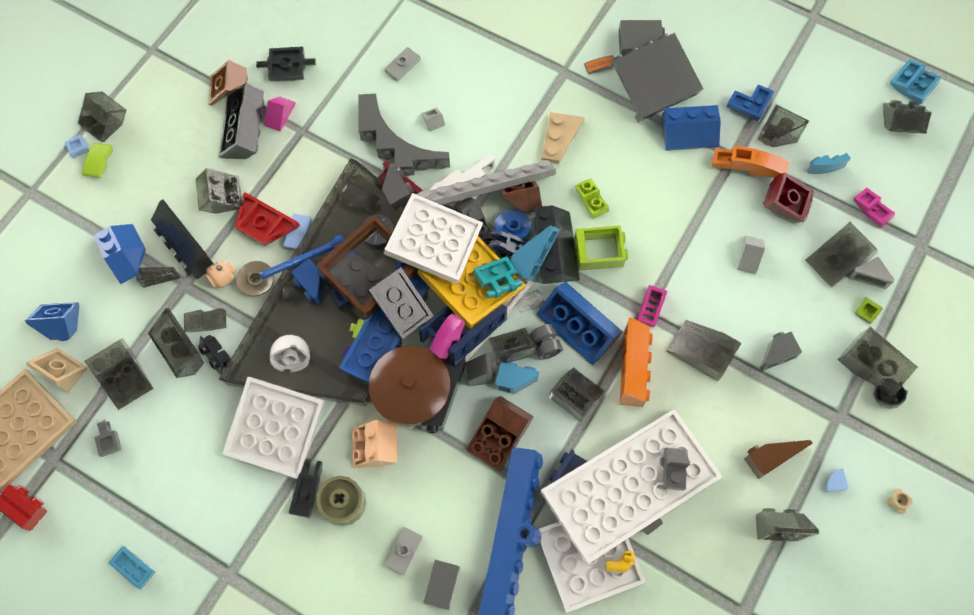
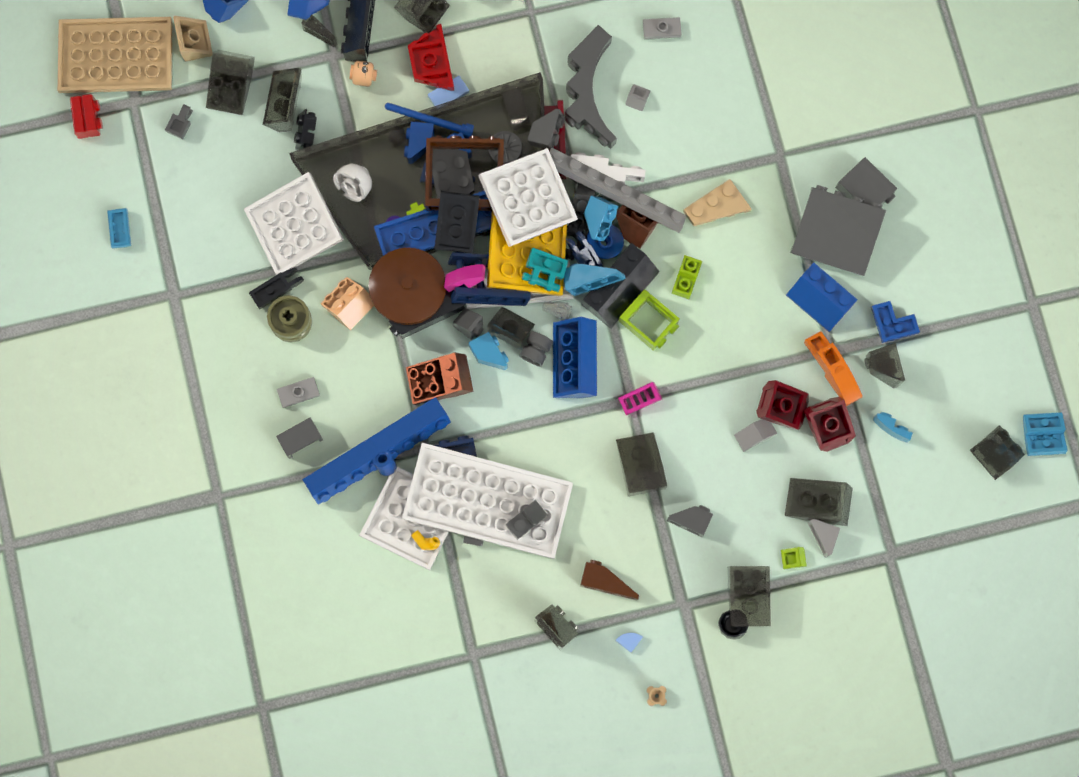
camera: 40 degrees right, 10 degrees up
clear smoke slope [184,308,227,332] -> none
dark tan dish [236,261,274,296] -> none
clear smoke slope [549,367,605,422] -> none
orange sticker [584,55,614,74] -> none
orange slope [619,318,653,407] -> none
dark pink slope [854,188,895,227] -> none
none -> dark azure slope [584,196,618,241]
none -> dark red slope [756,380,809,430]

